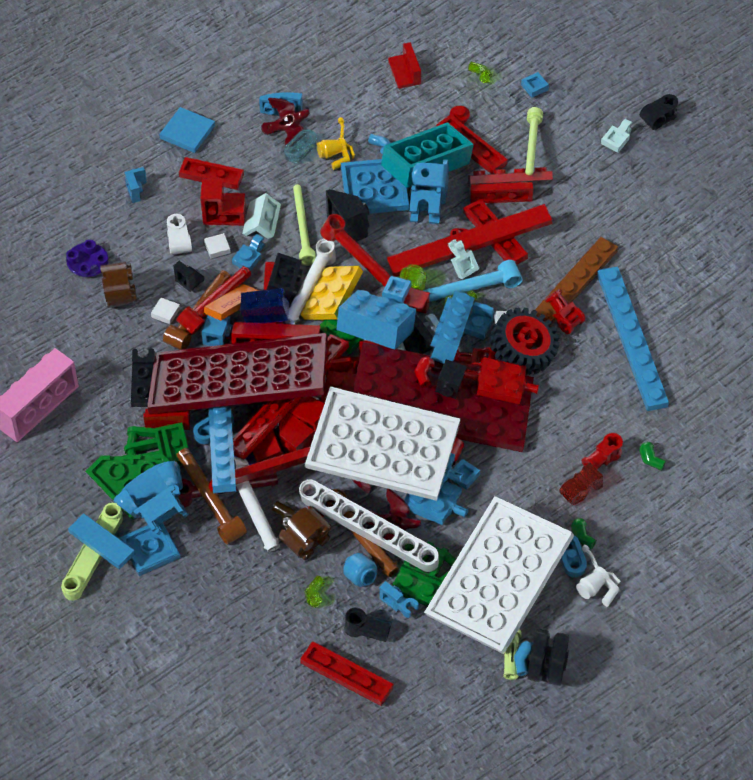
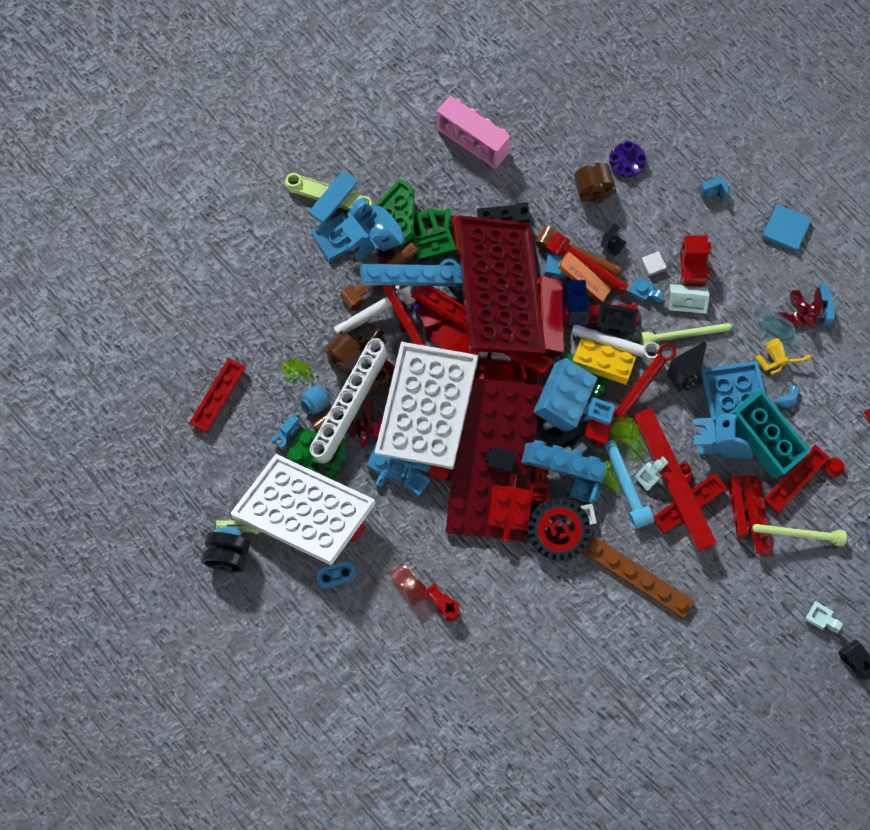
camera: 85 degrees right, 15 degrees up
white tile [151,298,180,325] -> none
white piece [167,214,192,255] -> none
red plate [179,157,244,190] -> none
black piece [344,607,392,642] -> none
red arm [414,356,435,388] -> none
red connector [545,289,586,334] -> none
green arm [571,518,597,550] -> none
white piece [576,545,621,607] -> none
dark azure plate [597,266,669,411] -> none
green arm [639,442,666,471] -> none

